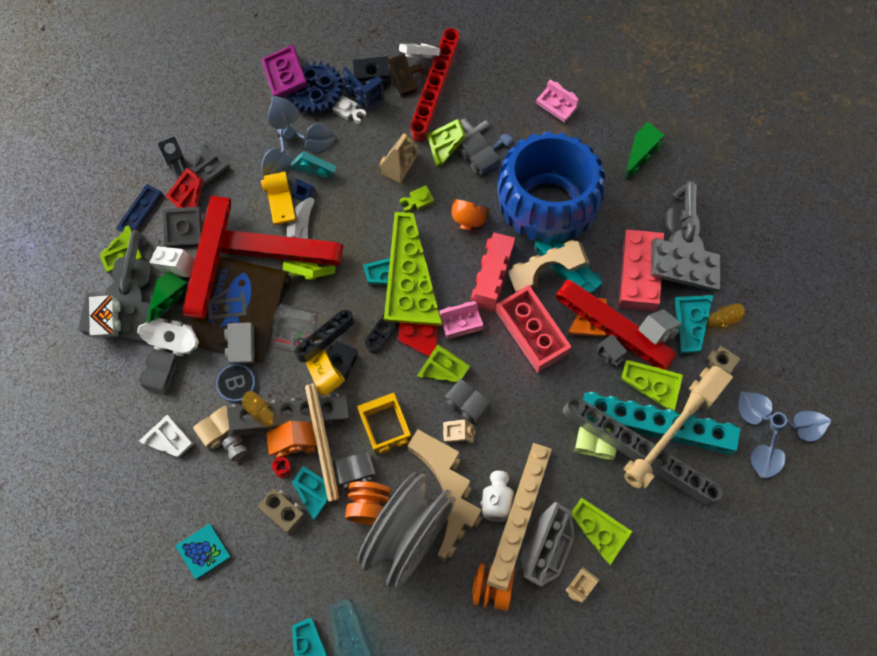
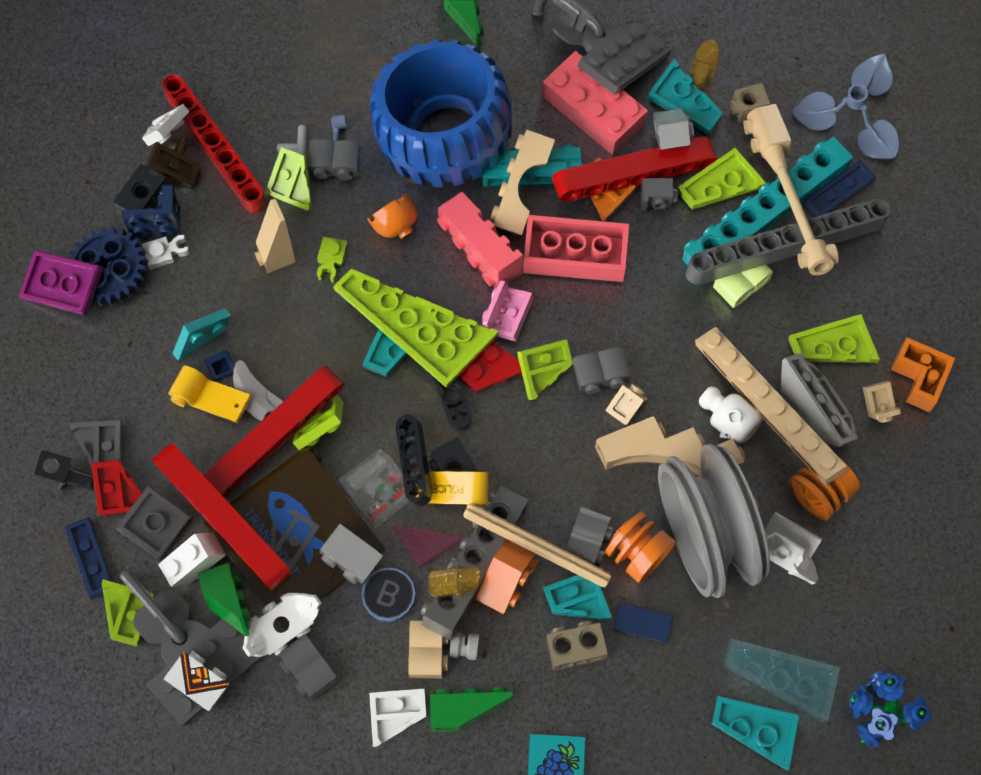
camera: 55 degrees left, 0 degrees up
sand blue plant [261,96,335,177] -> none
red bush [272,457,292,478] -> none
yellow window [357,393,411,454] -> none
bright pink bracket [536,80,579,123] -> none
none -> clear pink tile [392,525,460,568]
none -> green slope [430,687,513,732]
none -> dark blue tile [613,603,673,644]
none -> white piece [764,512,822,585]
none -> dark blue tile [803,160,876,217]
none -> orange brick [891,338,955,413]

